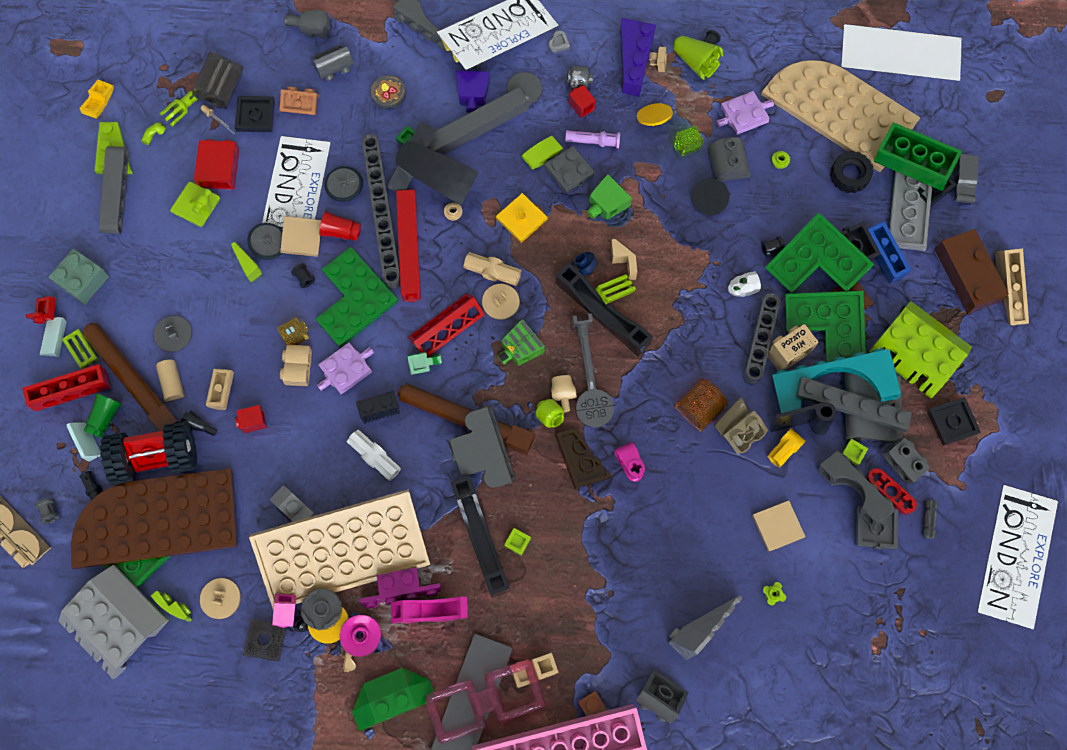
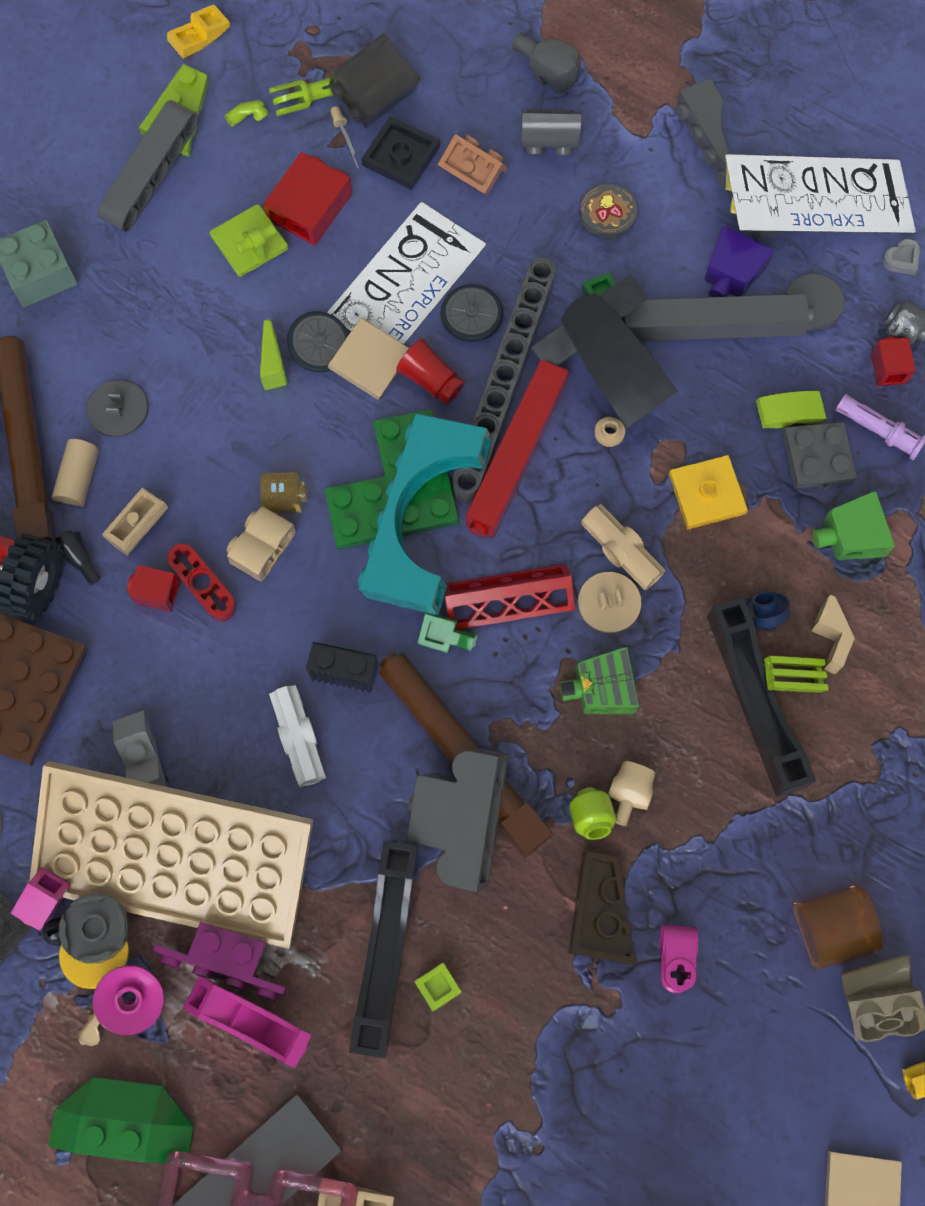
camera: 30 degrees right, 0 degrees up
black bush [291,263,315,288] -> none
lavender plate [317,343,374,395] -> none
dark grey piece [571,314,614,427] -> none
none -> red beam [167,544,236,621]
none -> teal arch [358,414,492,616]

